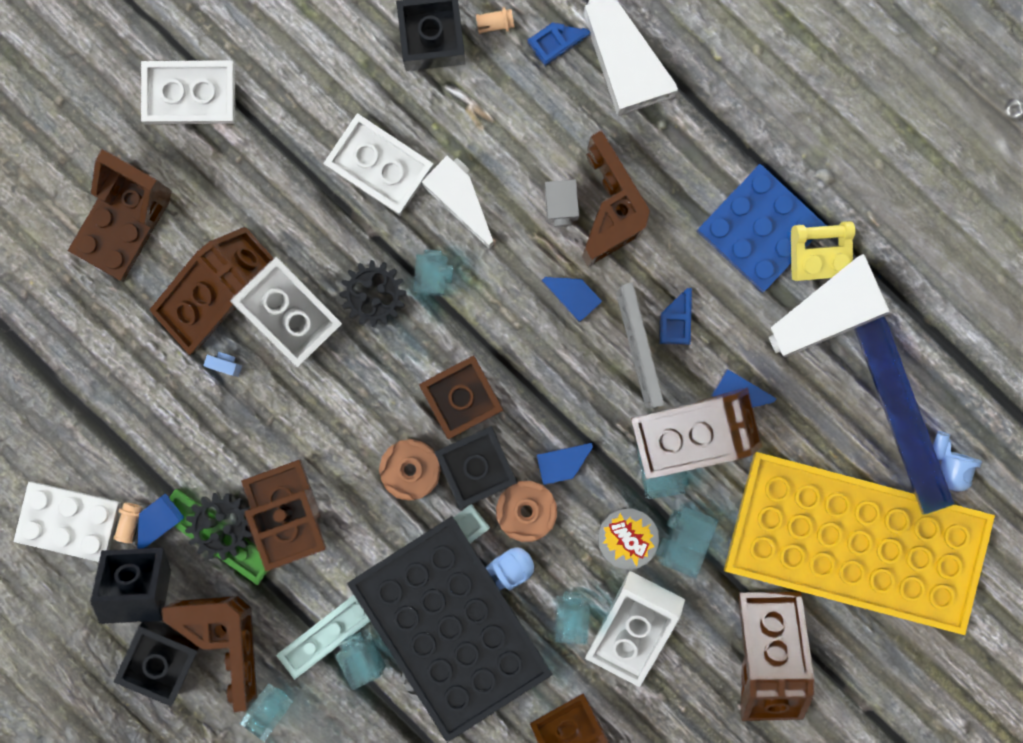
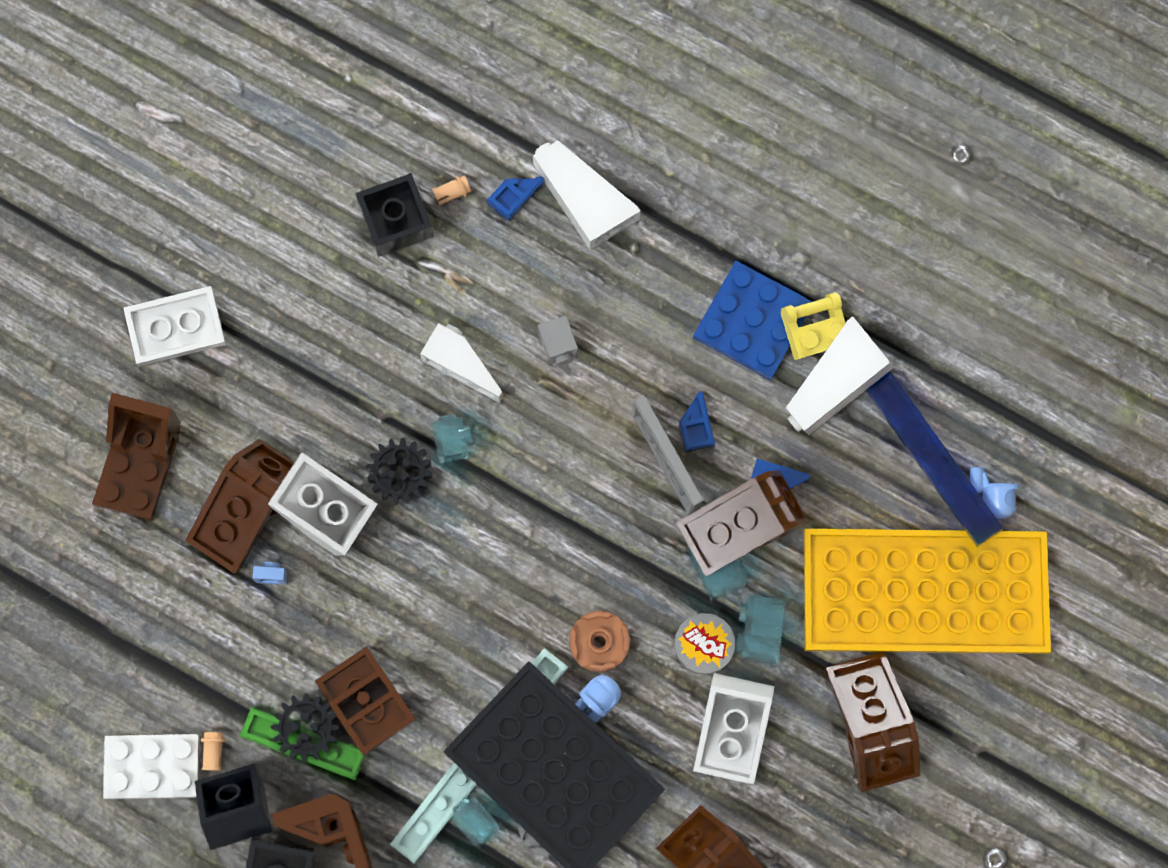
camera: 15 degrees left, 10 degrees down
blue tile [137,493,185,549] -> none
white plate [323,113,434,215] -> none
nougat plate [379,439,441,501] -> none
reddish brown brick [419,355,503,440] -> none
black brick [435,426,517,509] -> none
blue tile [536,443,593,485] -> none
blue tile [542,277,602,322] -> none
clear light blue brick [553,591,590,644] -> none
reddish brown bracket [582,130,650,267] -> none

